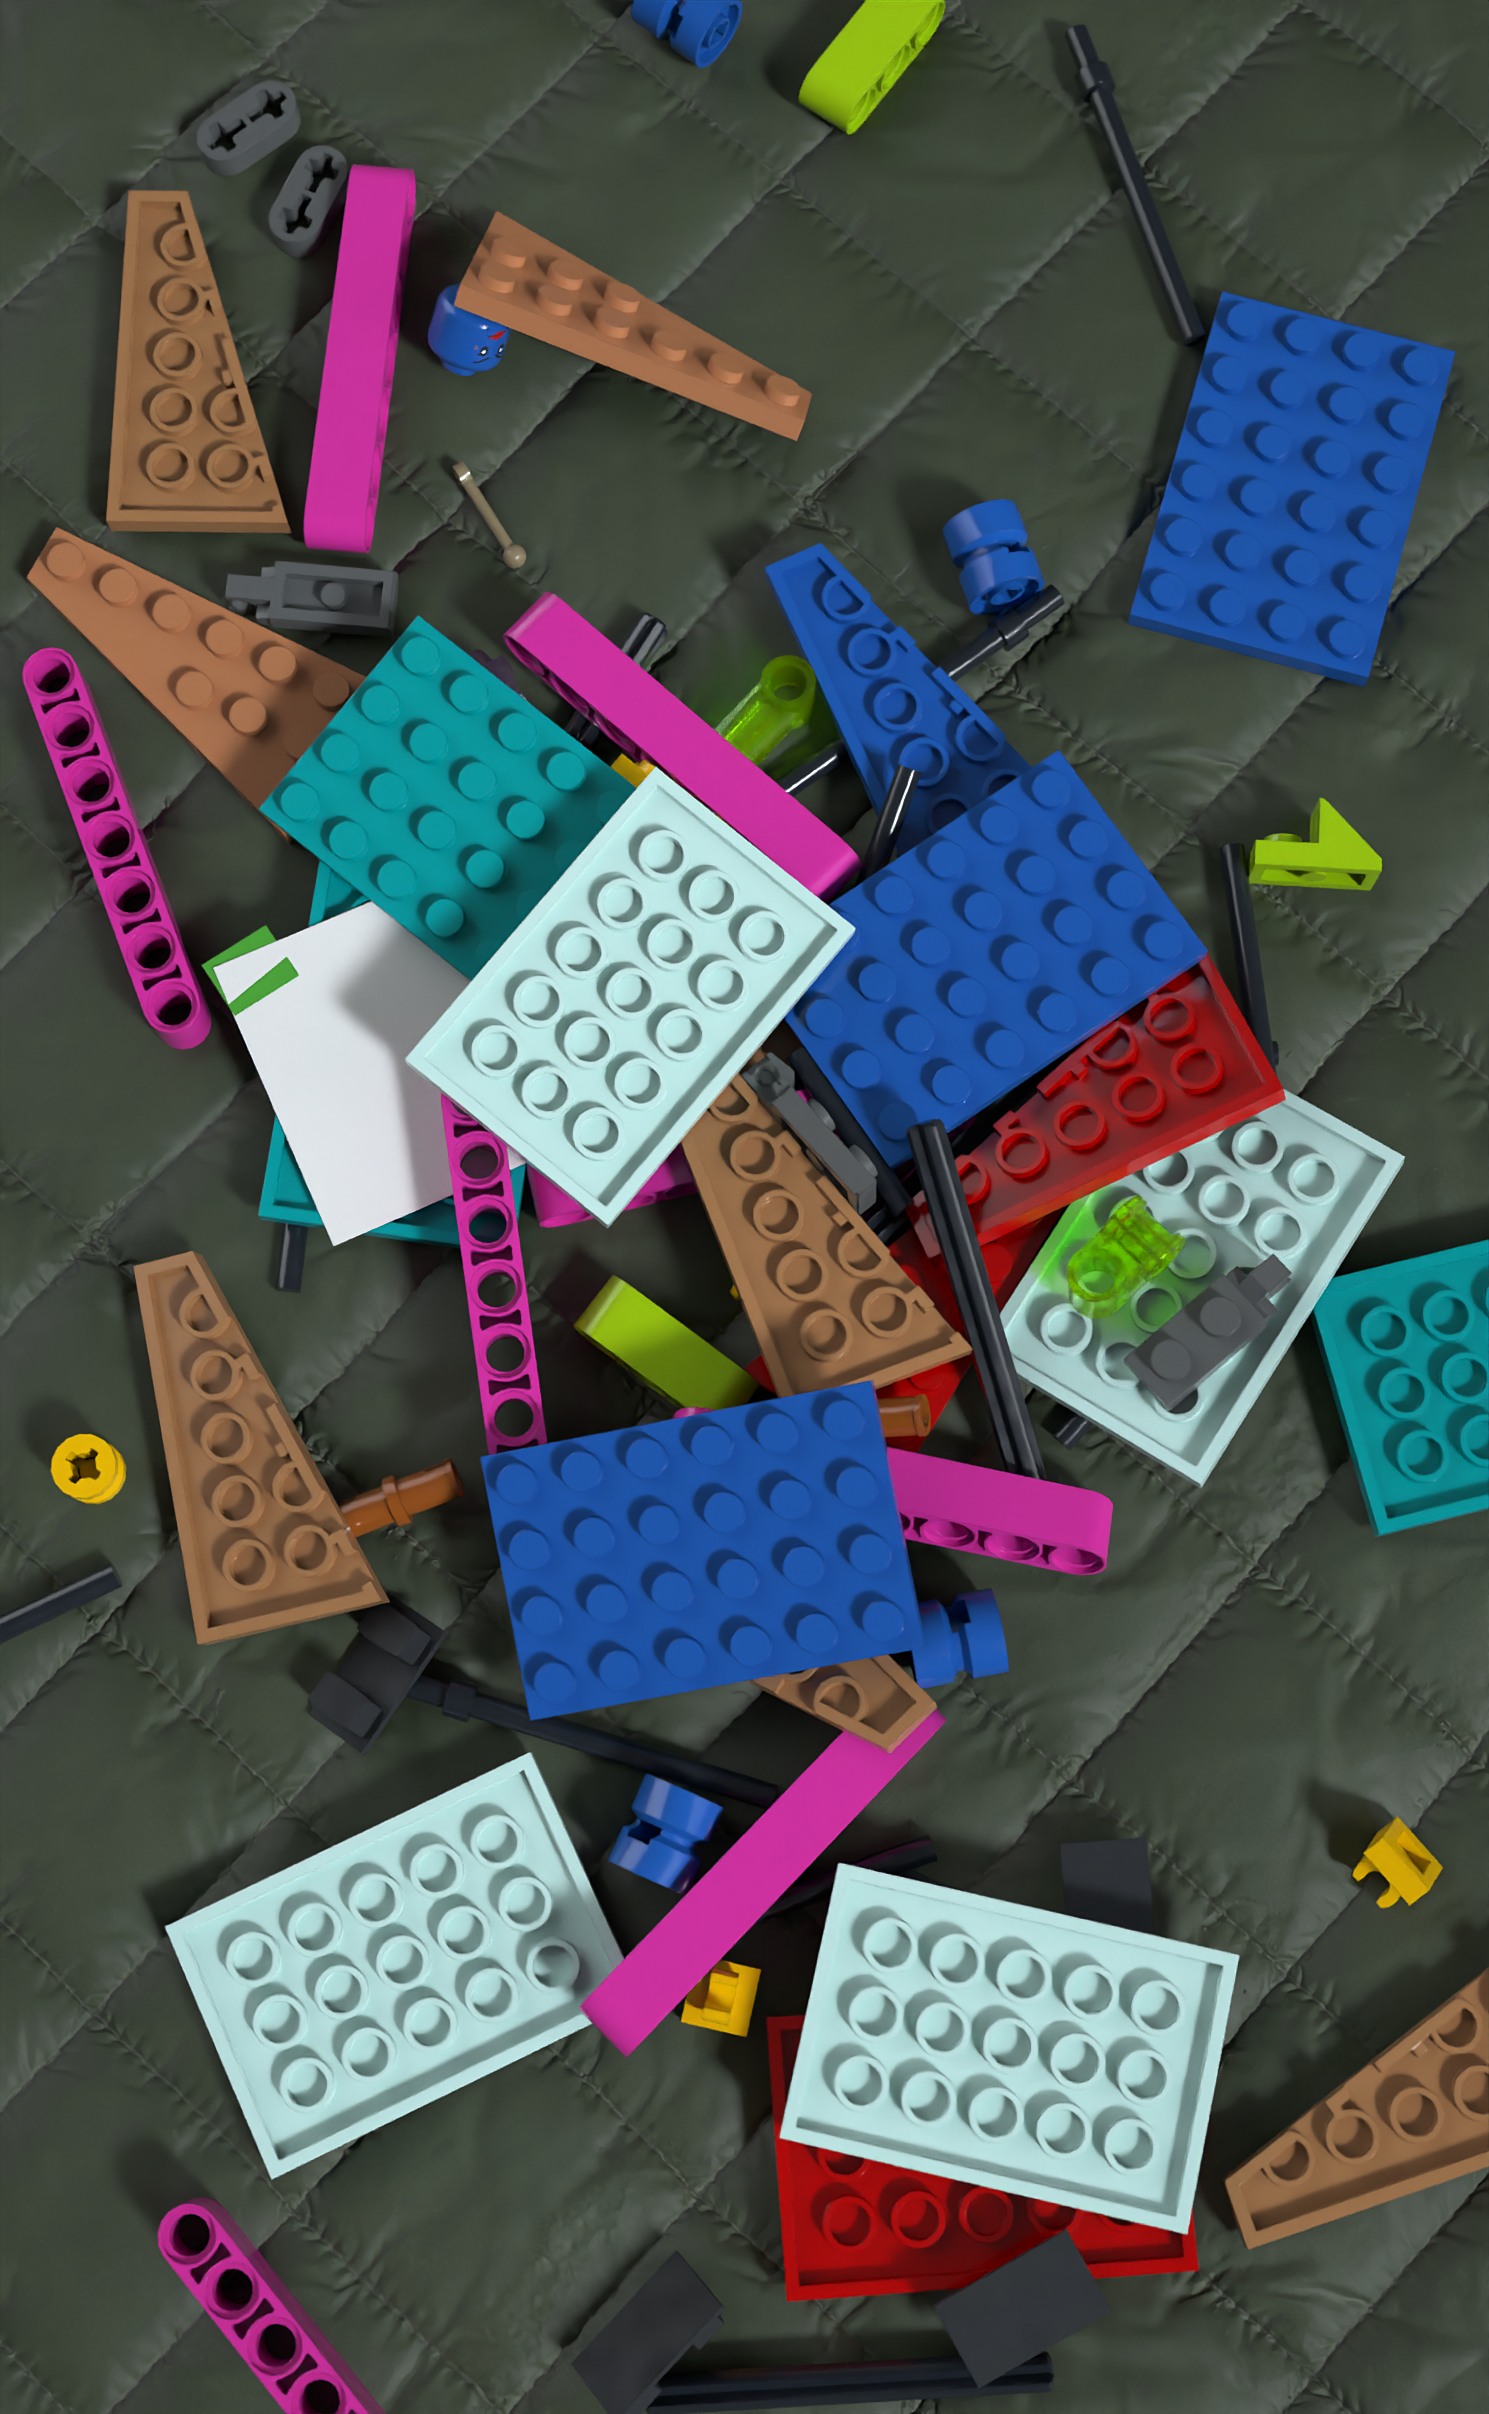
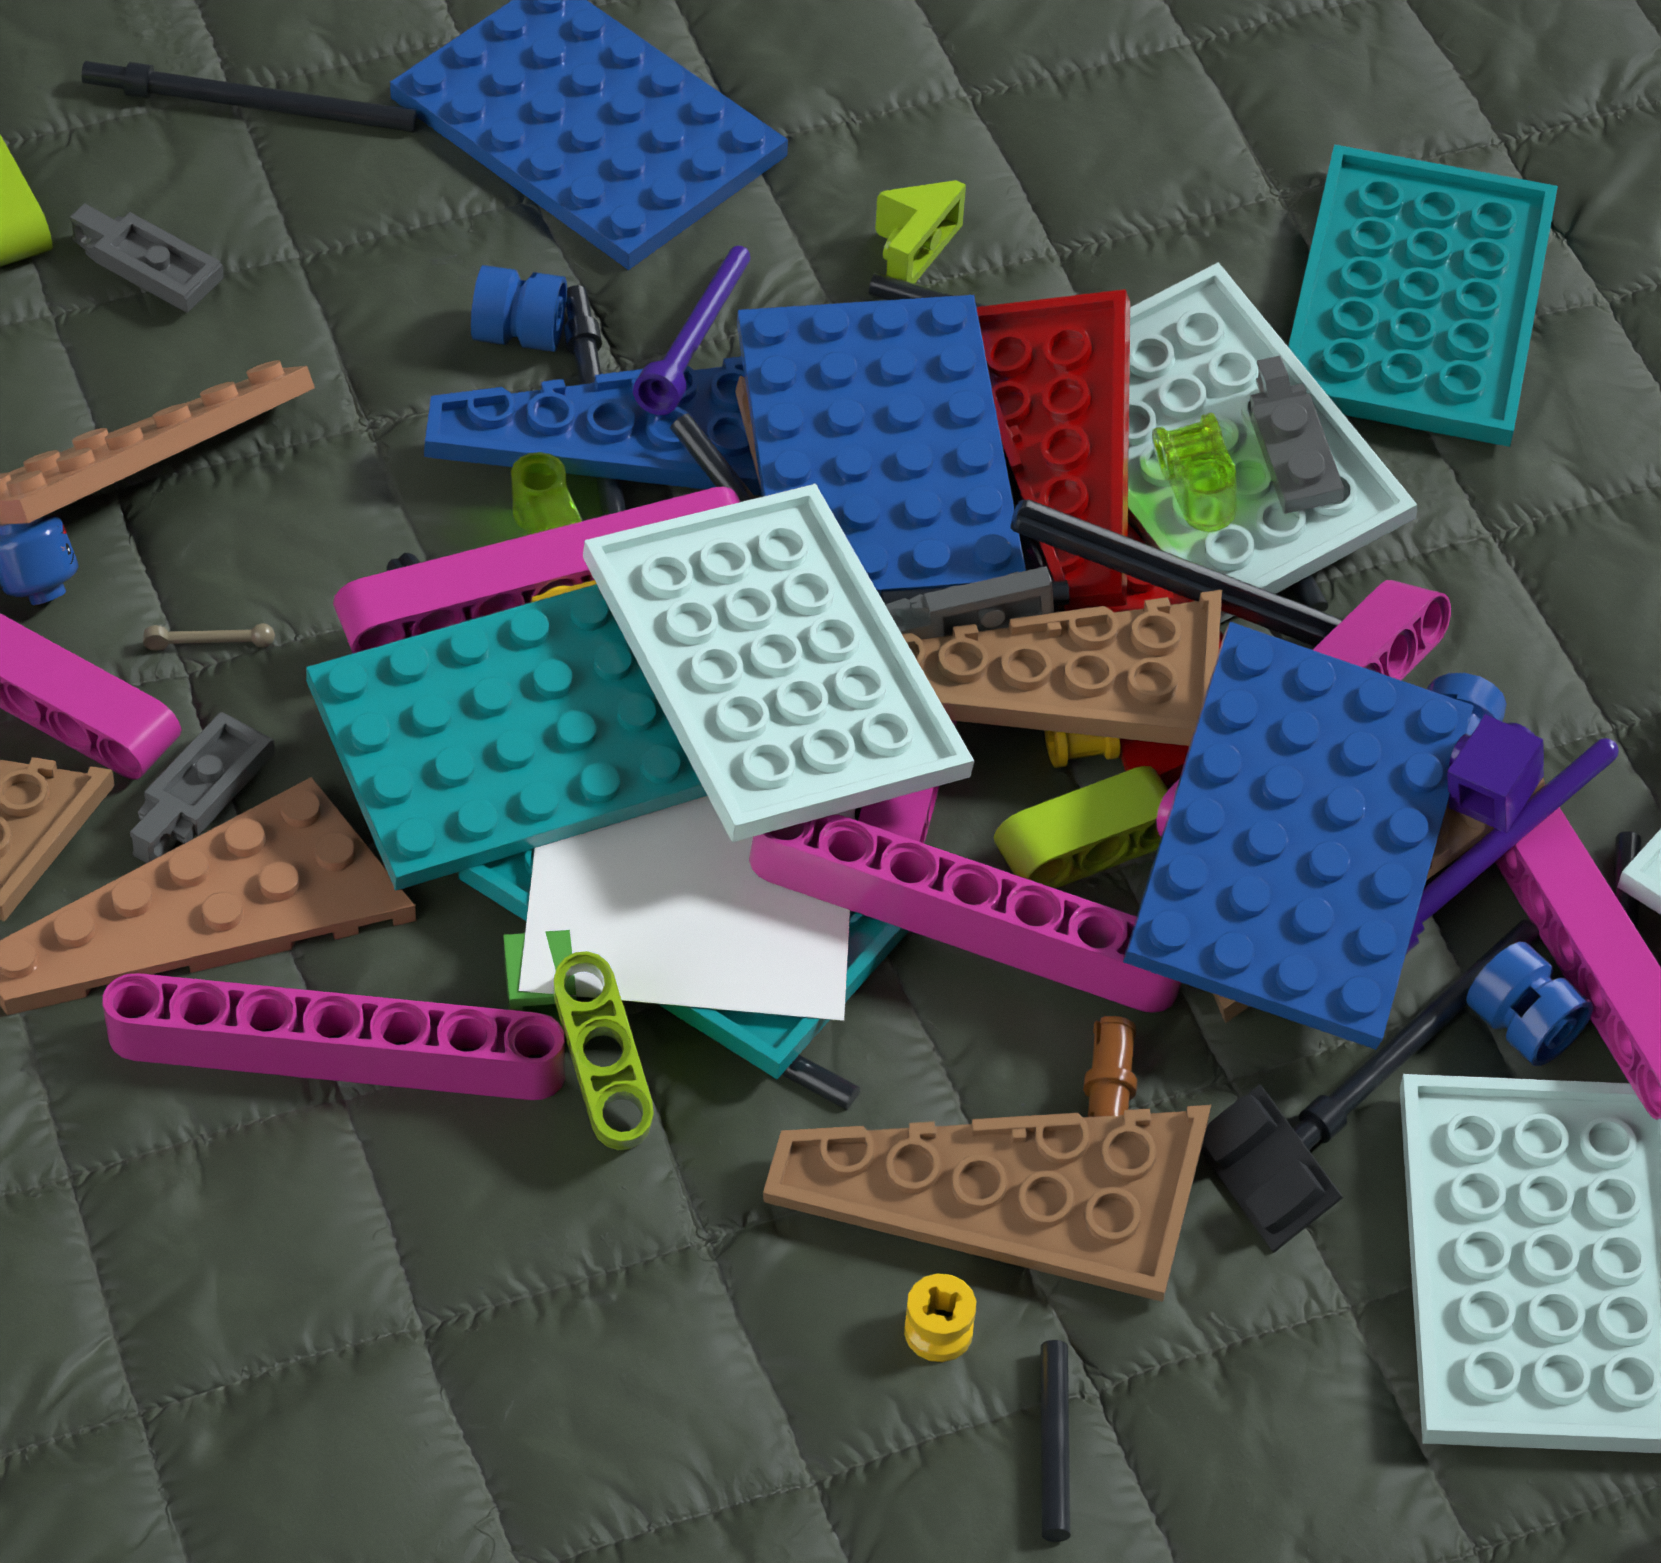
camera: 70 degrees left, 25 degrees down
none -> dark grey hinge [70,203,224,313]
none -> lime beam [553,951,654,1150]
none -> dark purple piece [633,246,750,415]
none -> dark purple piece [1406,738,1619,954]
none -> dark purple brick [1447,714,1544,833]

